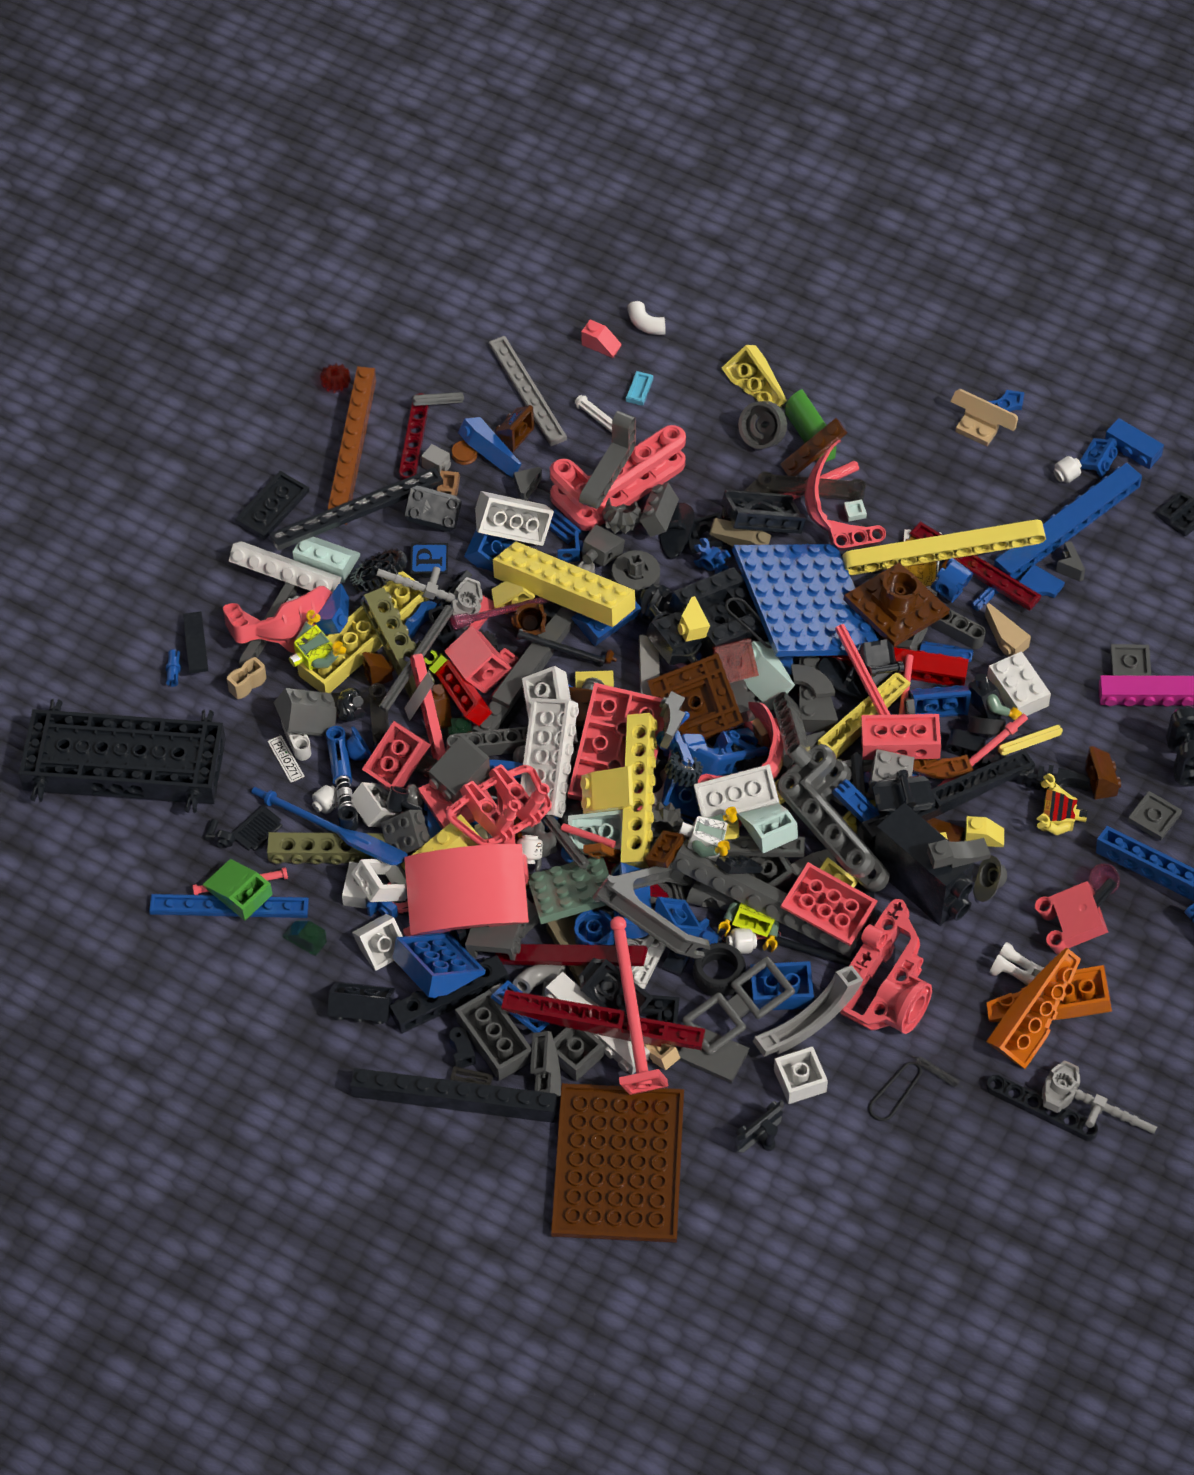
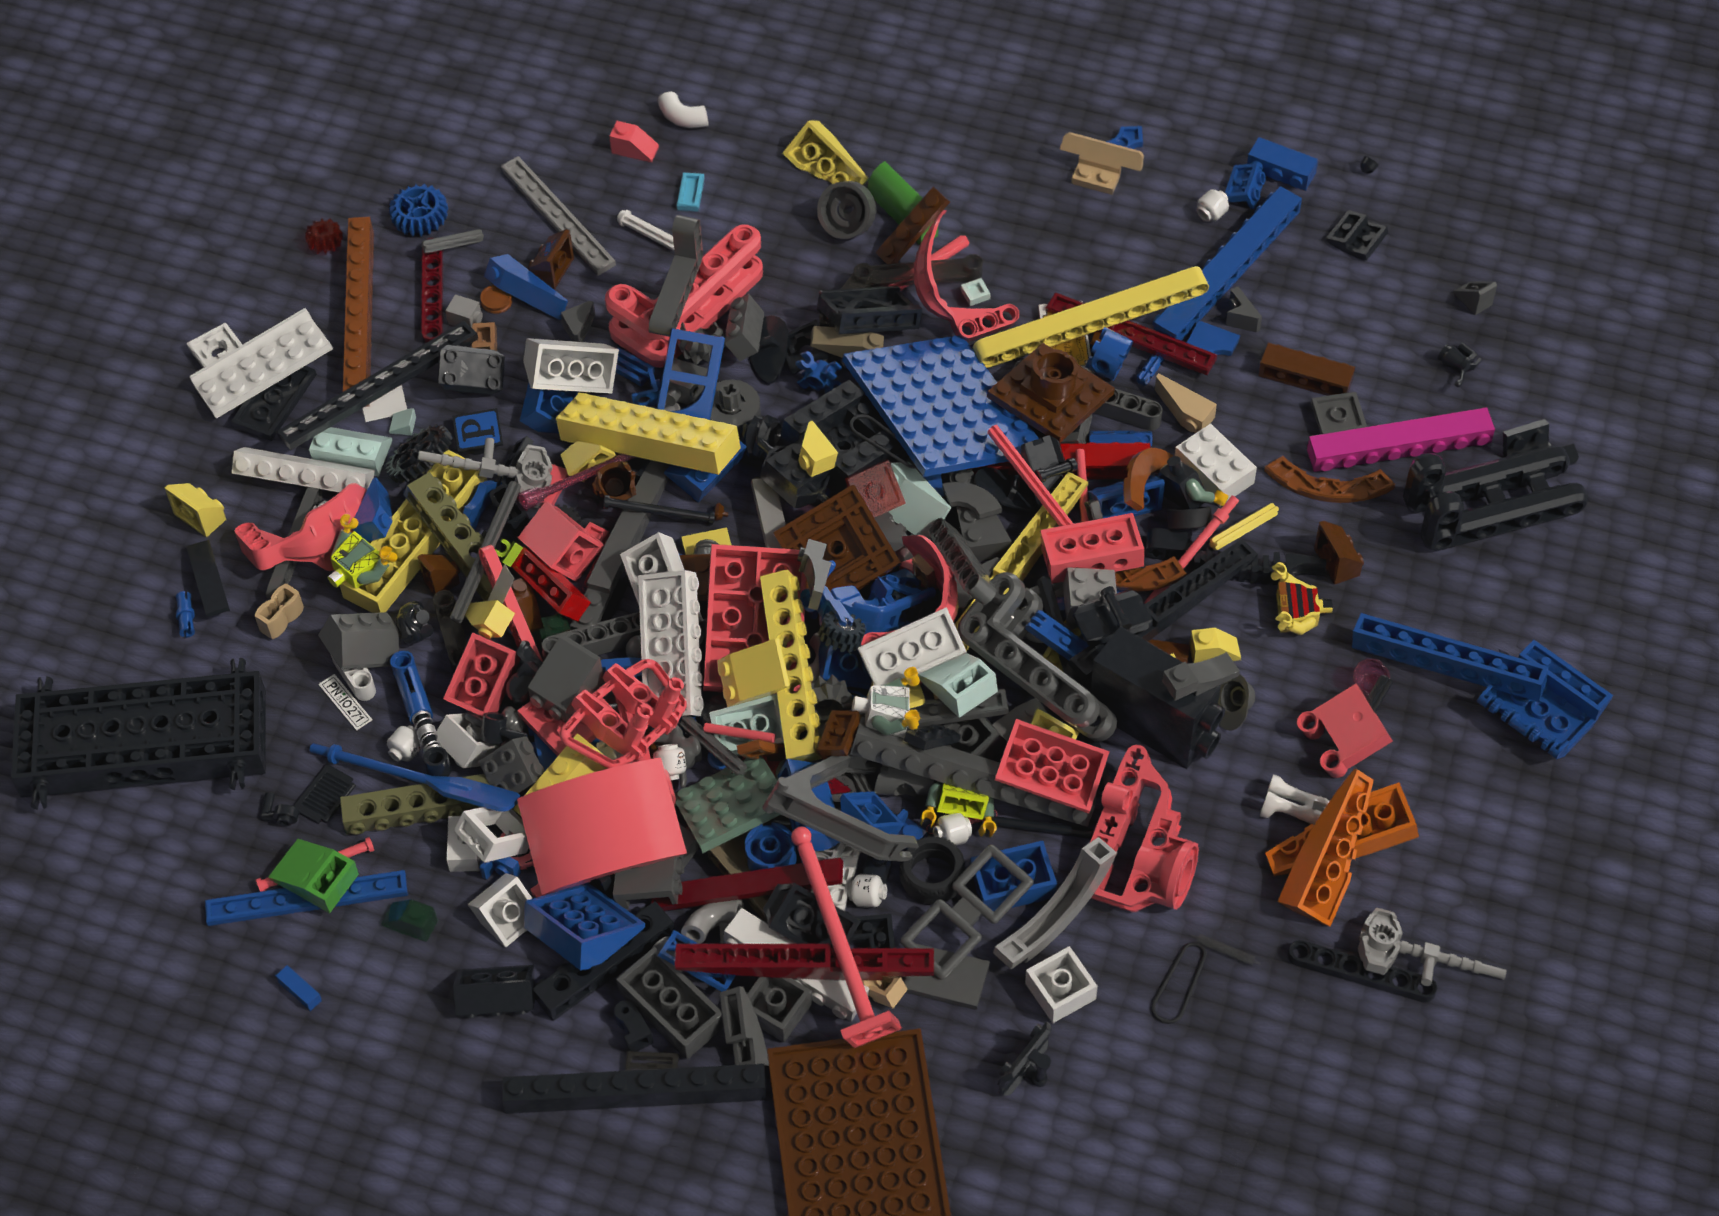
camera: 10 degrees left, 0 degrees up
blue hat [347,726,372,761] -> none
dark grey plate [1127,791,1182,841] -> none
none -> light yellow slope [165,483,226,537]
none -> white piece [187,323,242,368]
none -> white bracket [190,308,333,419]
none -> blue piece [276,965,322,1011]
none -> white sticker [363,385,407,422]
none -> blue gear [389,183,448,237]
none -> light aqua slope [389,408,416,435]
none -> light yellow slope [465,600,515,639]
none -> black head [506,640,543,706]
none -> blue window [657,328,725,420]
none -> white head [848,874,887,908]
none -> dark orange tile [1123,448,1173,511]
none -> reddish brown brick [1259,342,1355,396]
none -> dark orange tile [1264,456,1395,503]

